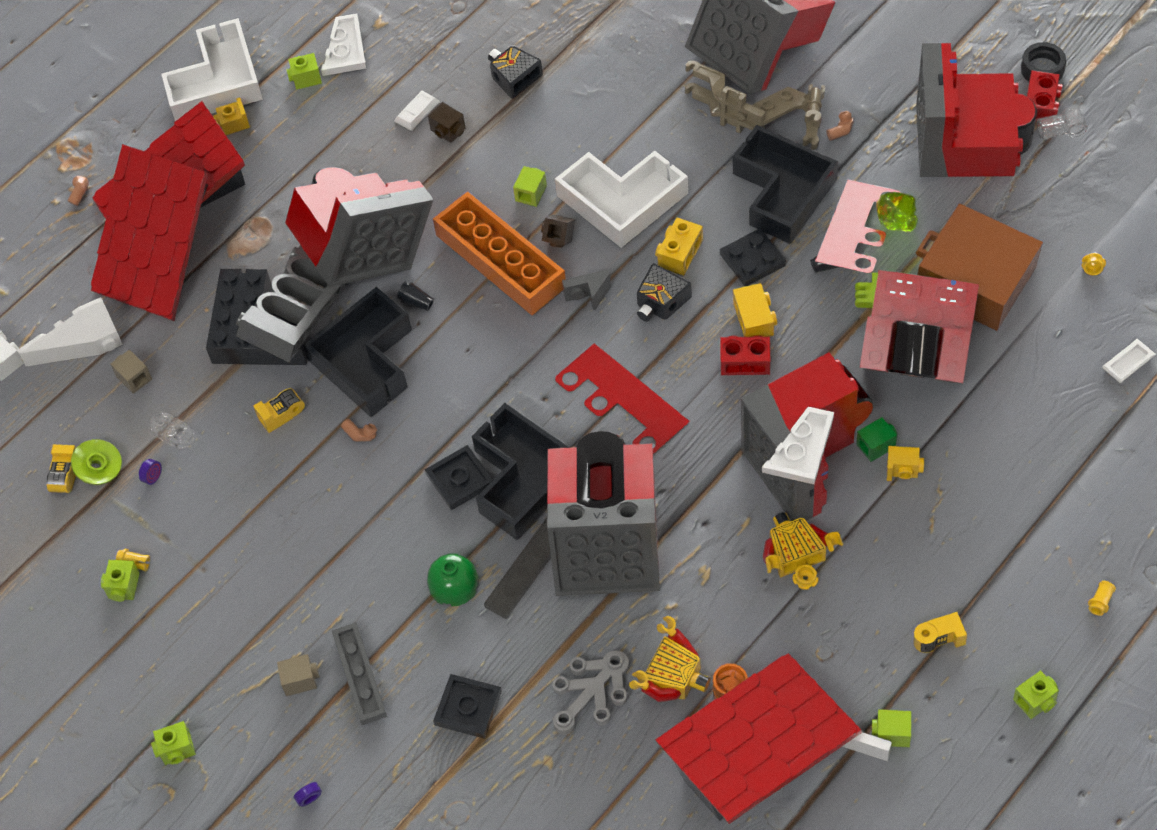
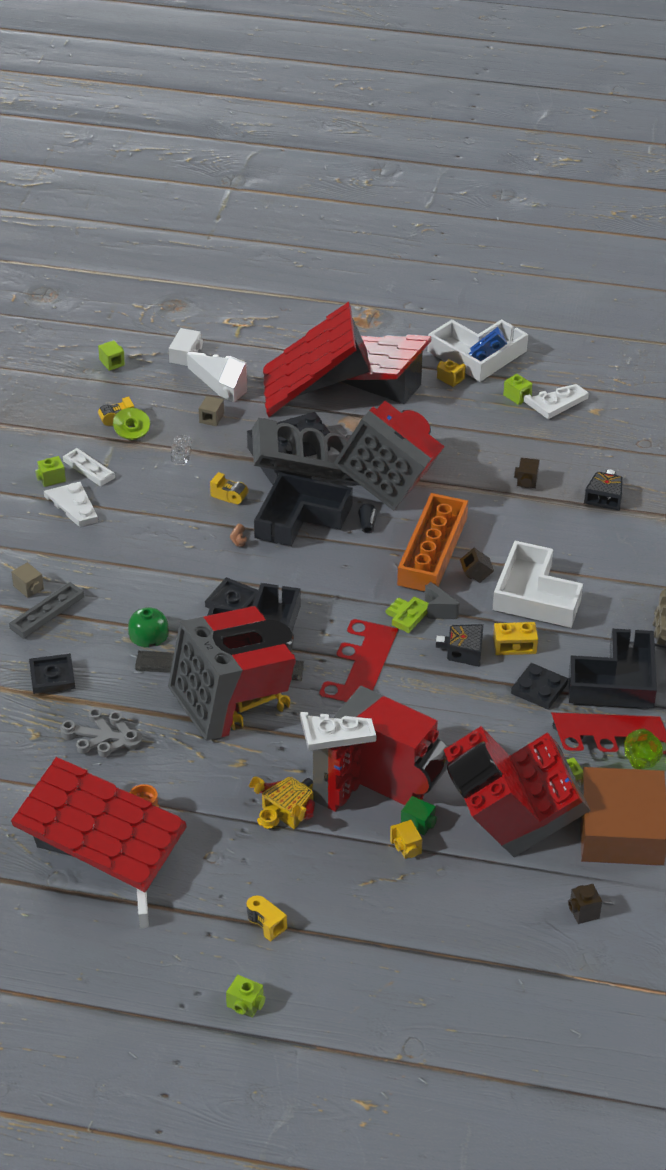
camera: 55 degrees right, 15 degrees down
yellow pin [116,548,150,571] -> none
dark purple tile [139,459,162,485] -> none
white tile [394,91,440,131] -> none
lime brick [513,166,547,207] -> none
torso [629,616,711,702] -> none
red brick [720,335,770,375] -> none
yellow brick [733,283,777,337] -> none
lime brick [871,709,911,747] -> none
yellow pin [1088,581,1116,616] -> none
white tile [1102,339,1156,383] -> none
none -> white wing [44,482,98,527]
none -> white tile [63,448,115,487]
none -> lime hinge [385,597,428,633]
none -> blue bracket [469,327,507,361]
none -> dark brown brick [568,883,602,924]

